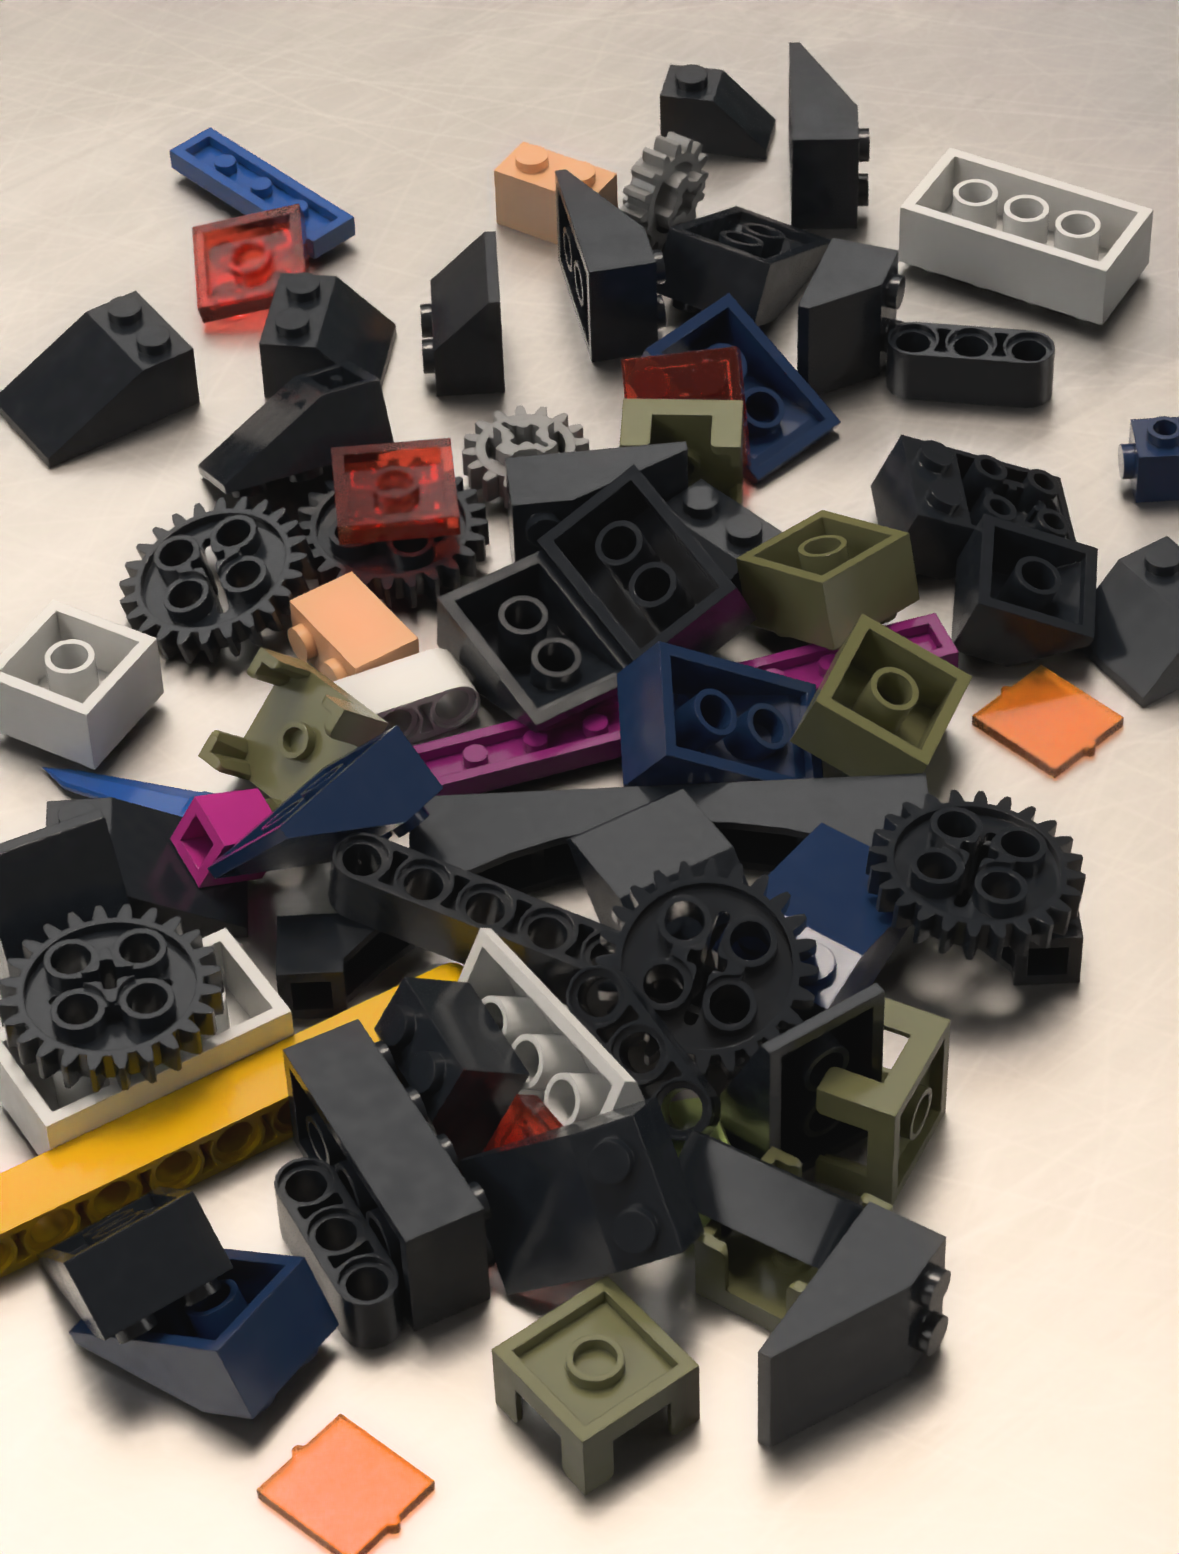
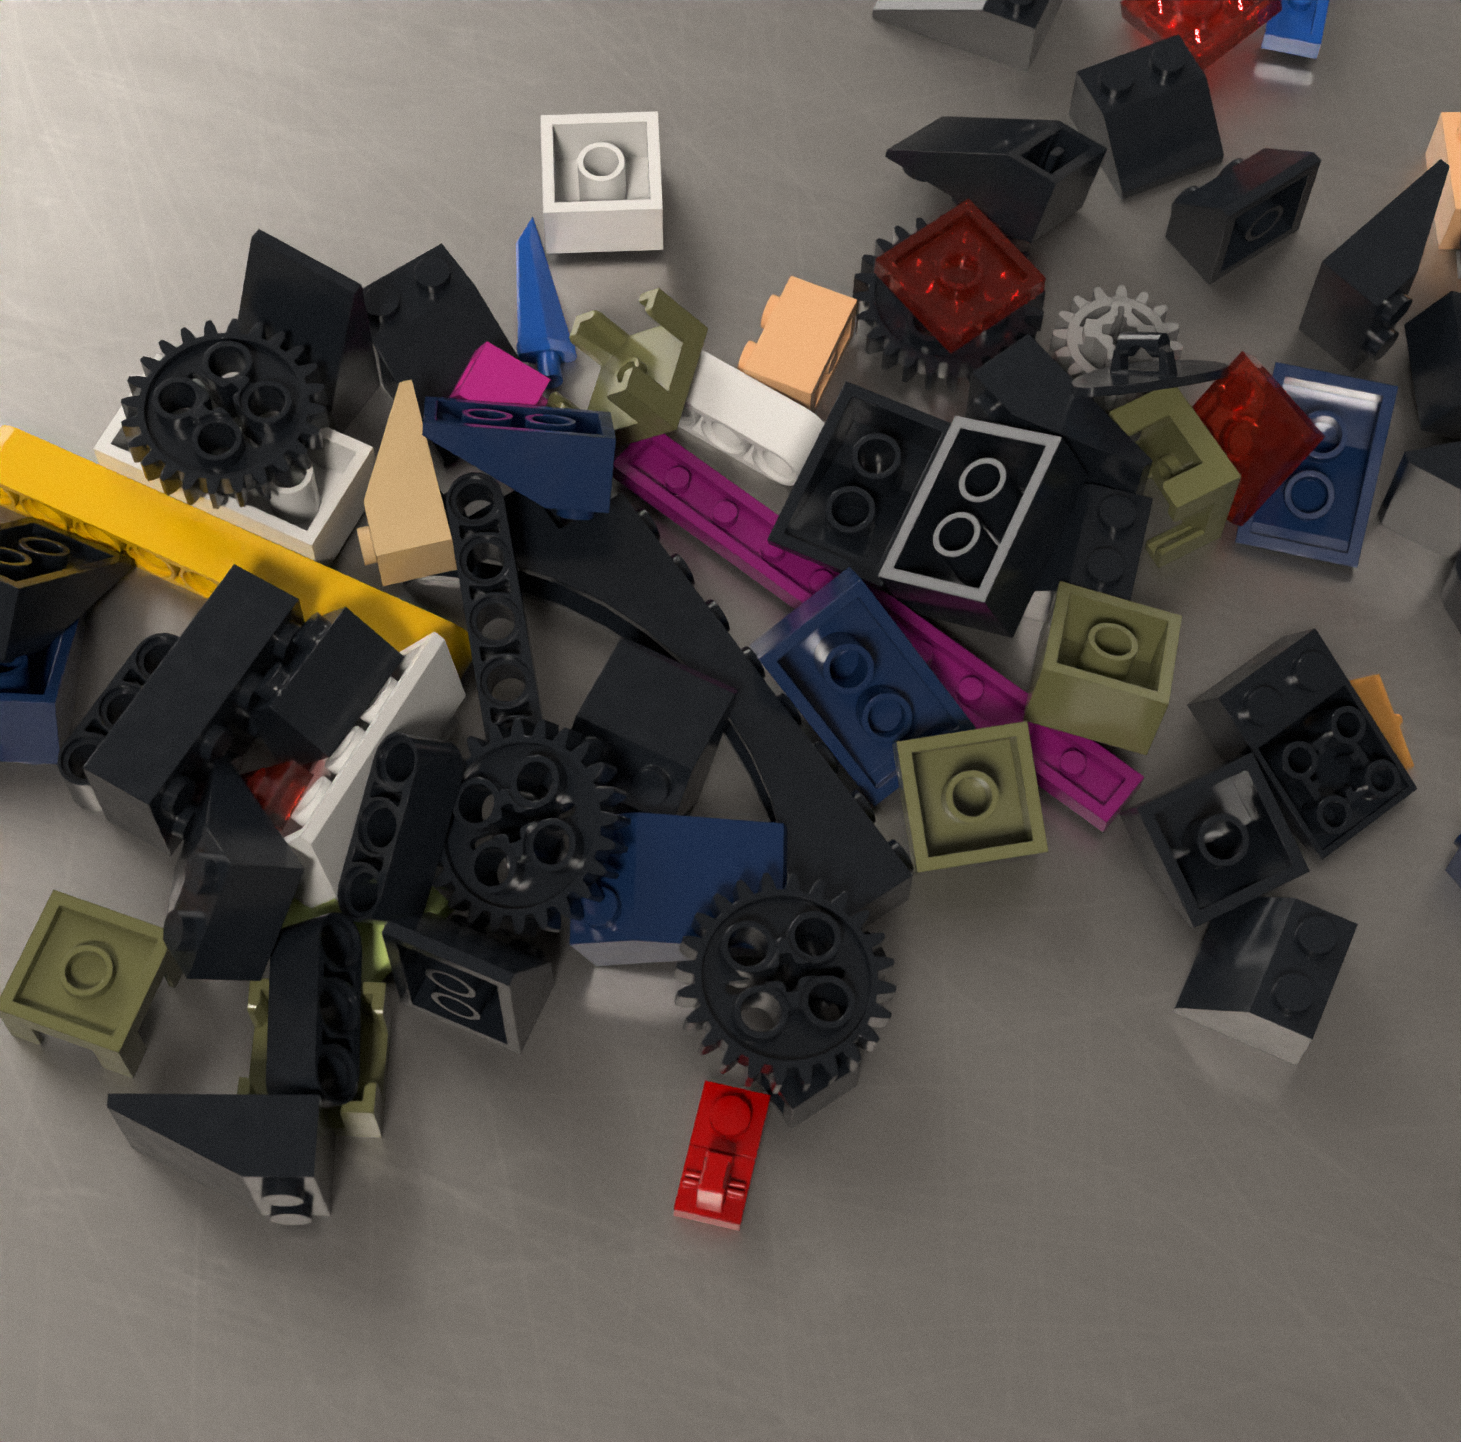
camera: 55 degrees right, 20 degrees up
black gear [119,496,315,663] -> none
olive panel [815,998,951,1205] -> none
clear orange piece [972,665,1124,778] -> none
none -> tan slope [356,380,457,586]
none -> red hinge [673,1080,771,1231]
none -> black shield [1071,331,1229,397]

